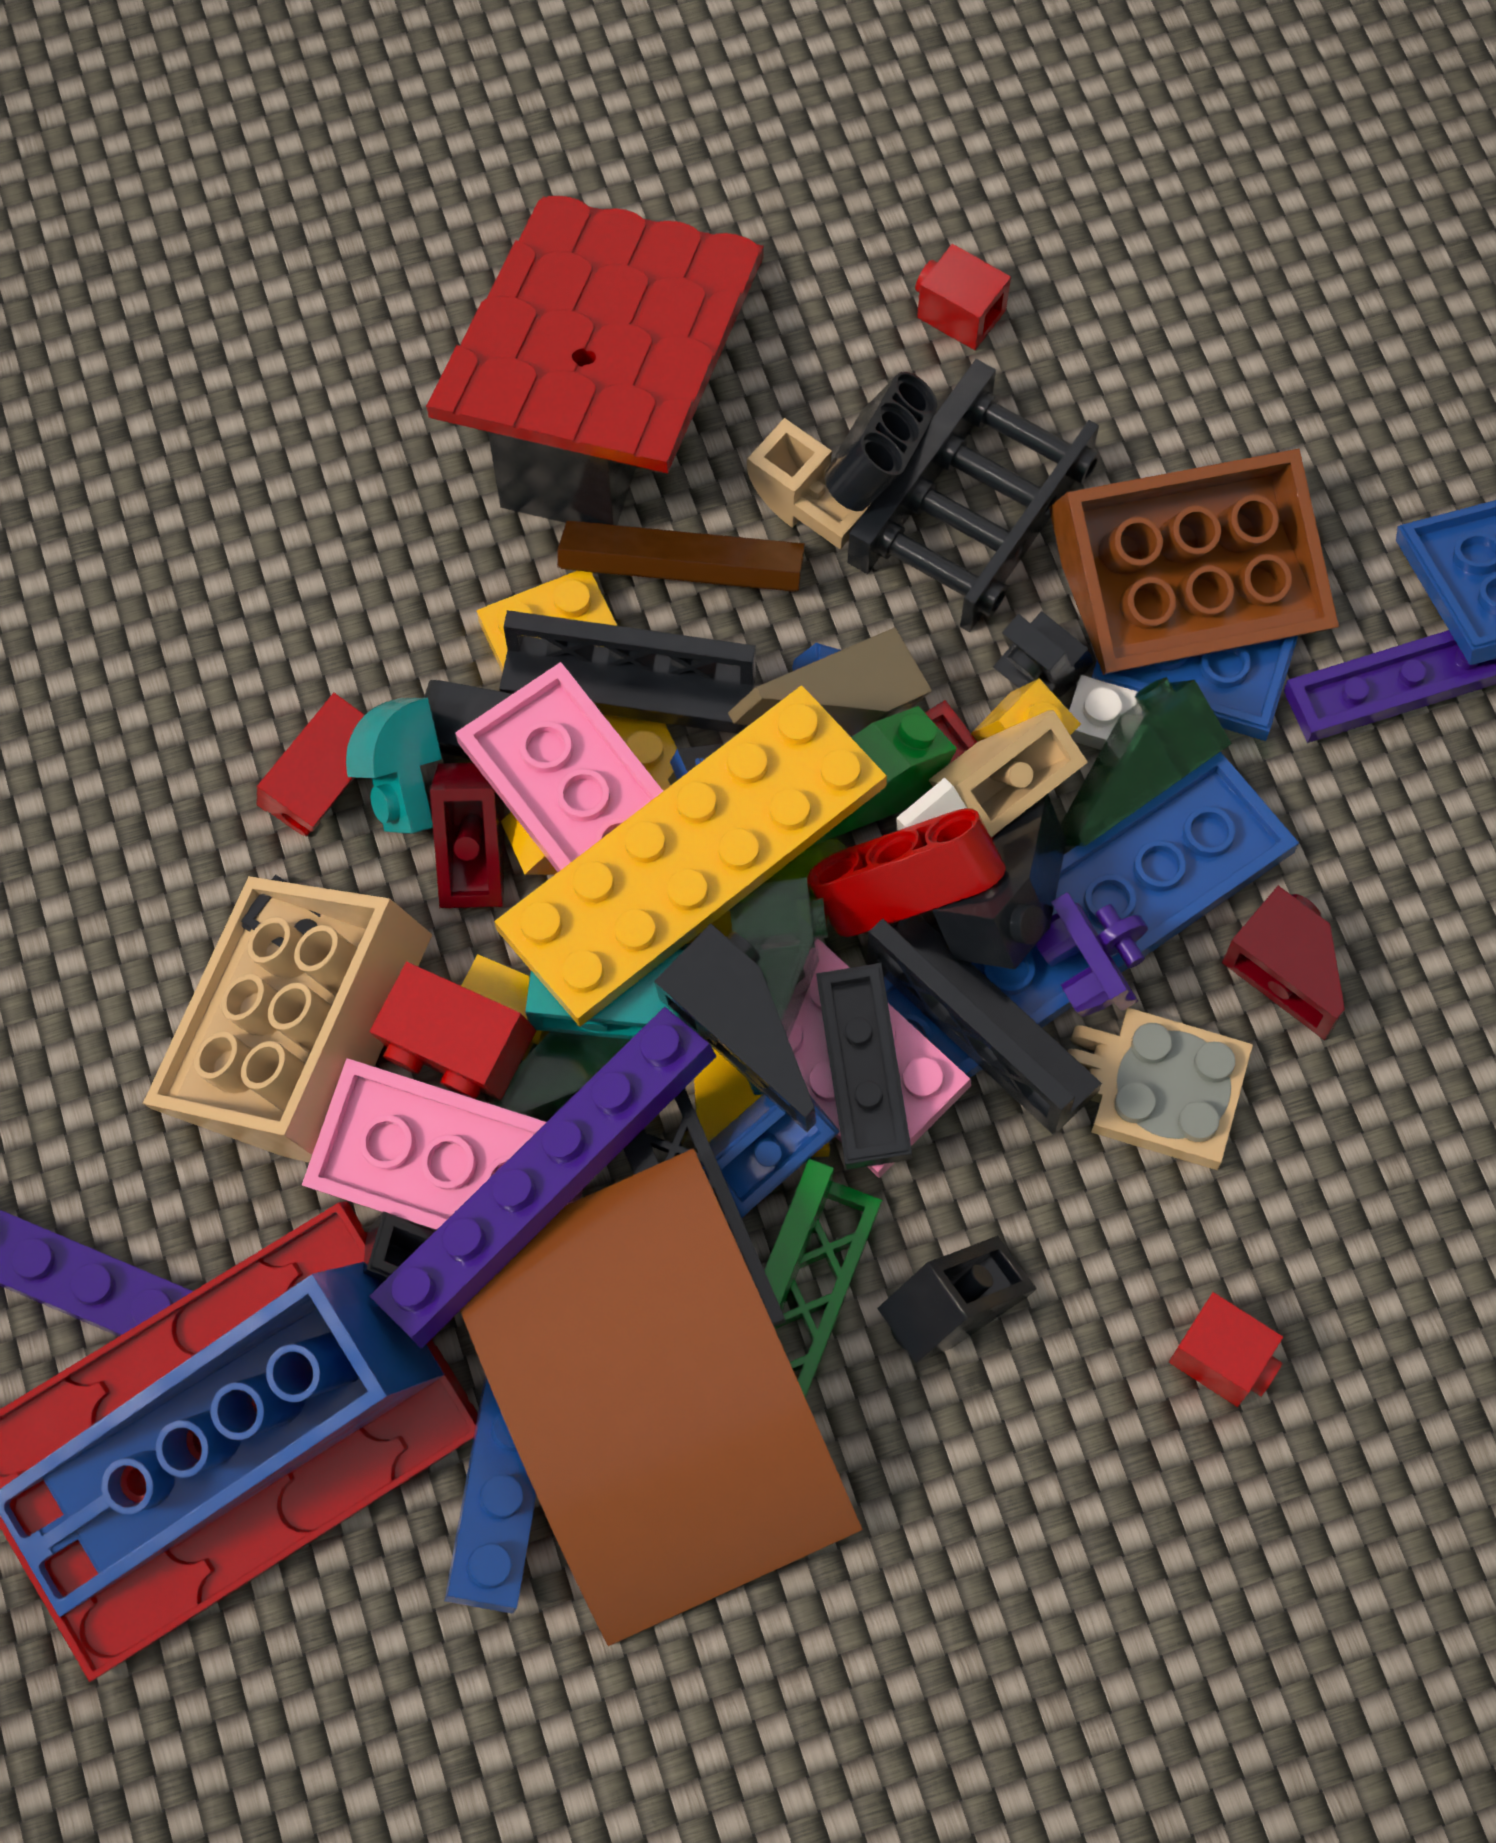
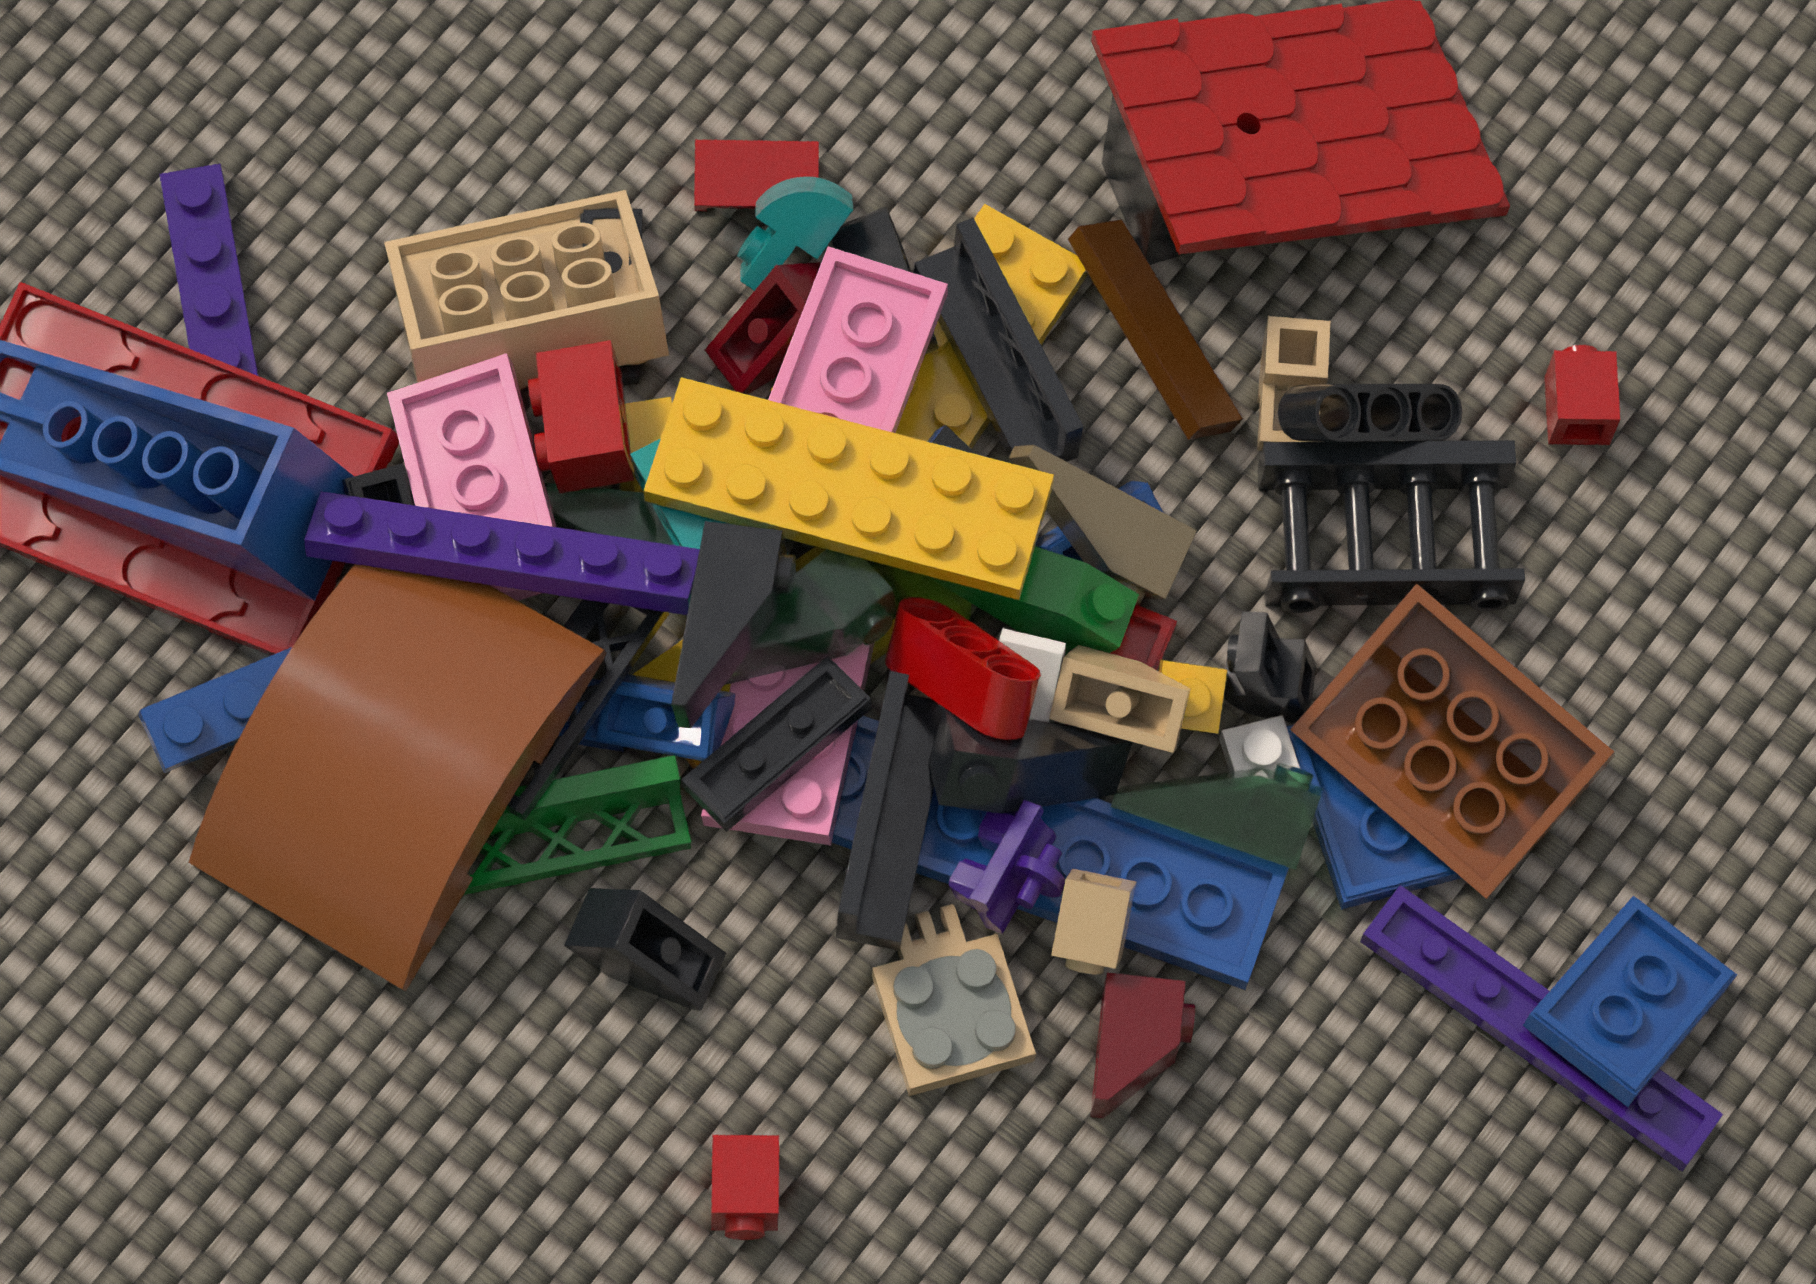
camera: 50 degrees right, 0 degrees up
none -> tan brick [1051,869,1136,975]

